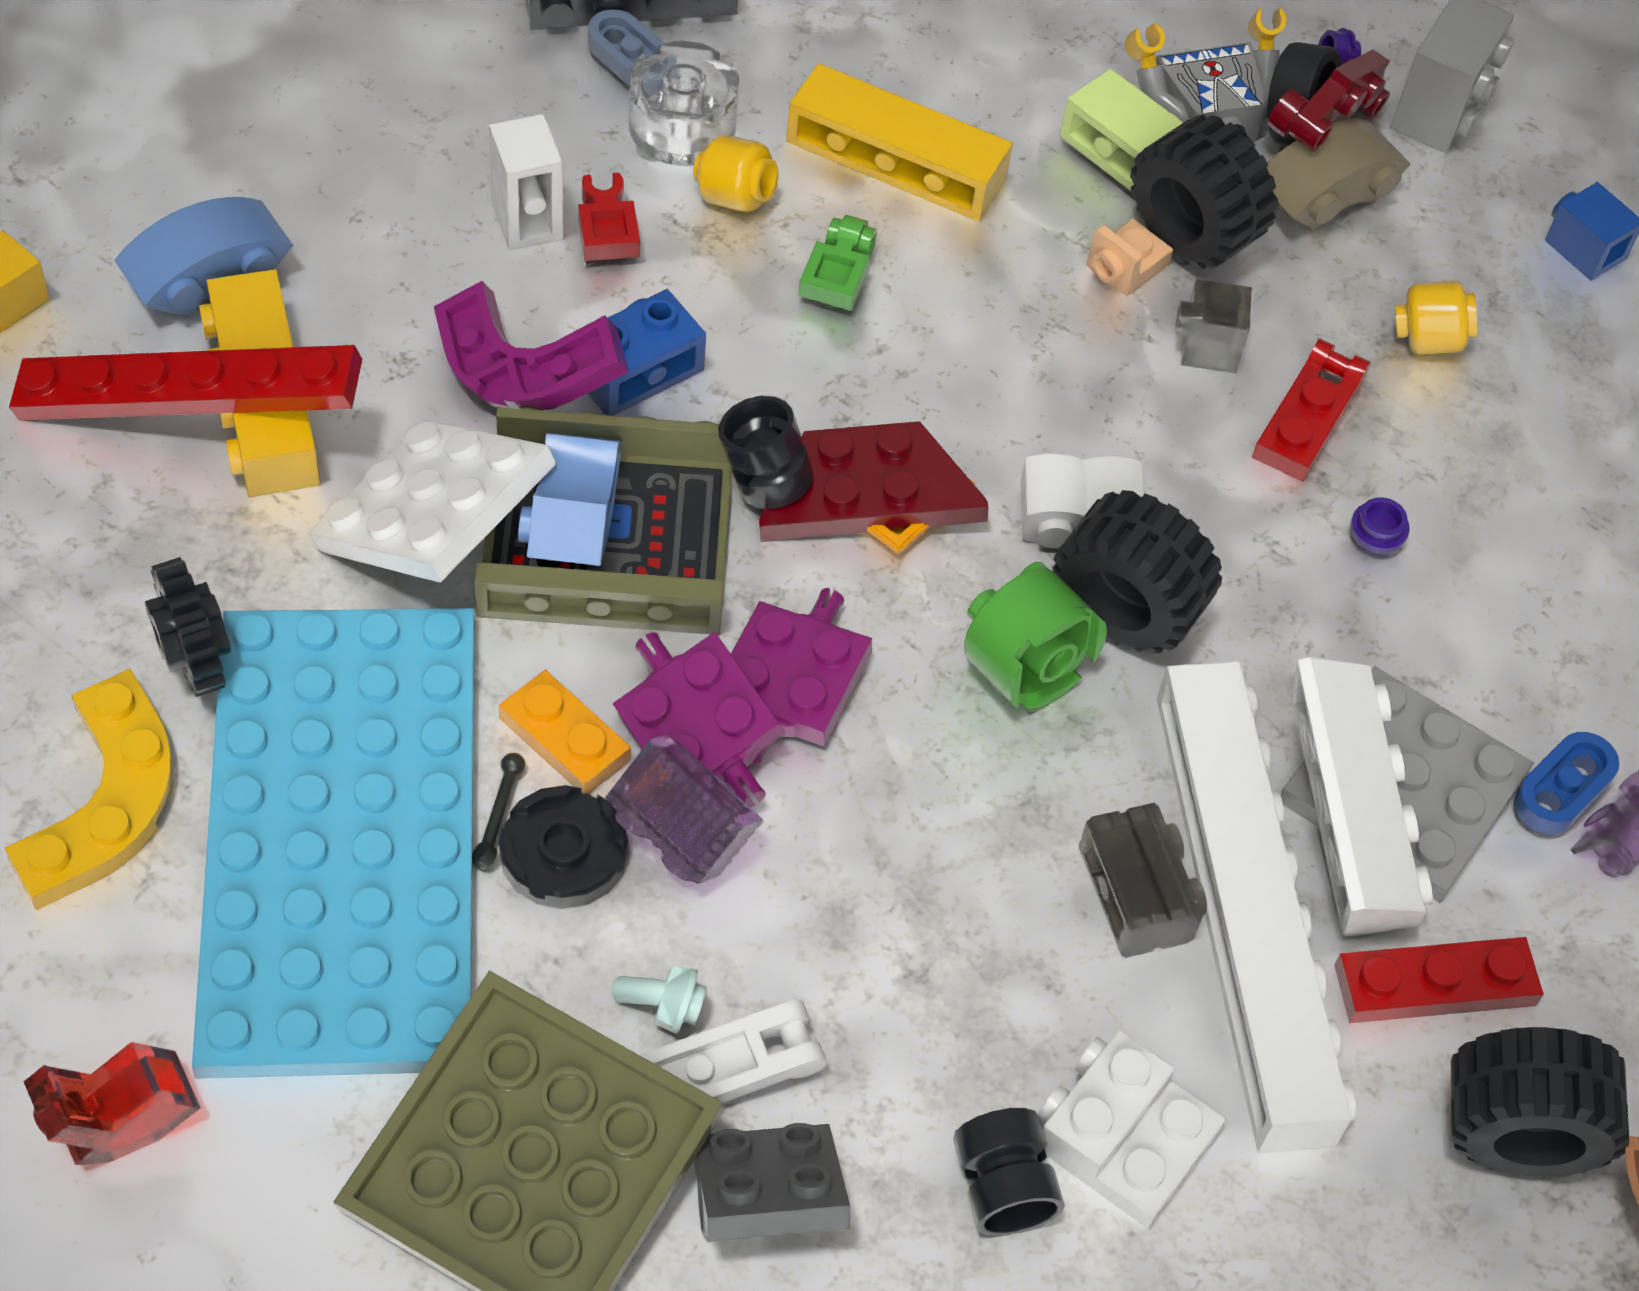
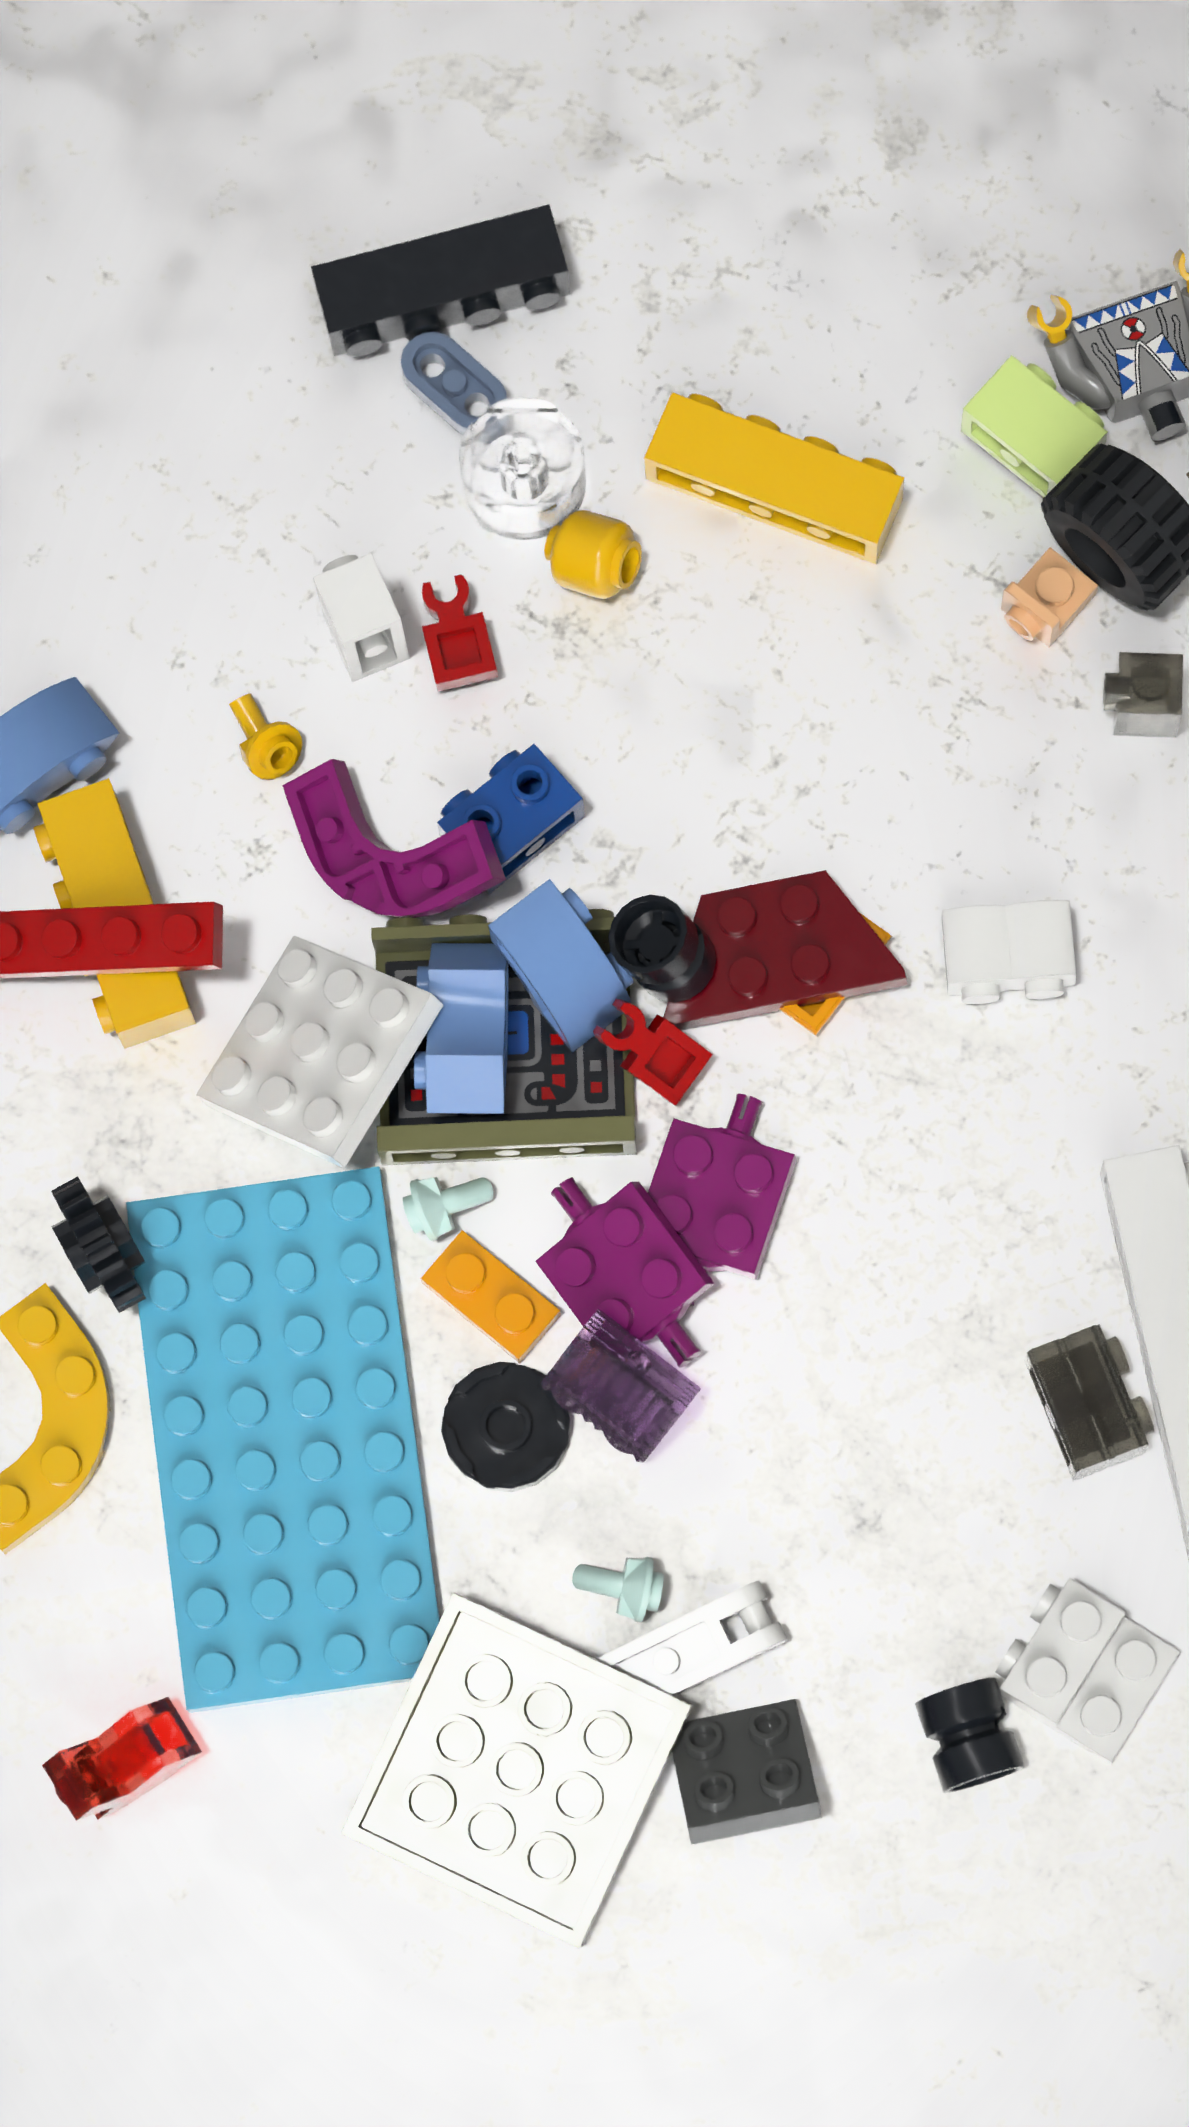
camera: 10 degrees right, 20 degrees up
pearl dark grey hinge [472,753,526,870] -> none
bright green plate [799,215,877,311] -> none
bright green brick [964,562,1107,710] -> none
black tyre [1052,490,1223,654] -> none
none -> yellow plate [229,693,302,780]
none -> light aqua plate [402,1177,493,1241]
none -> medium blue brick [488,879,634,1052]
none -> red plate [593,998,713,1106]

